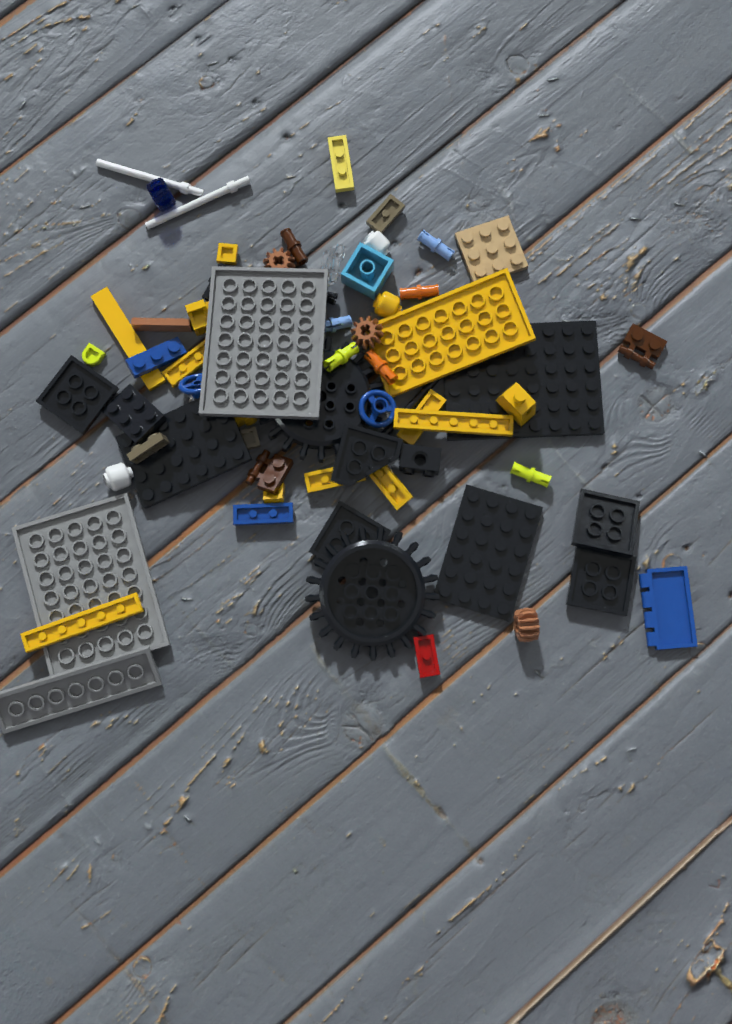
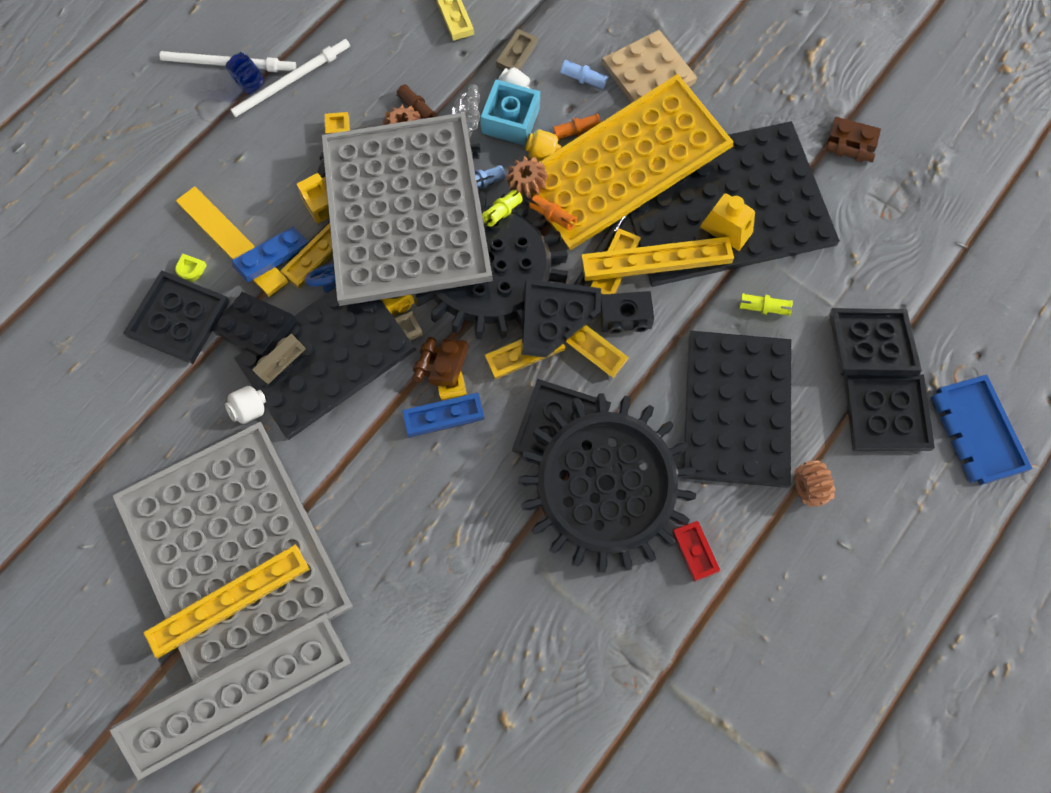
camera: 15 degrees left, 10 degrees down
nougat tile [131,318,193,332] -> none
blue piece [358,390,397,428] -> none

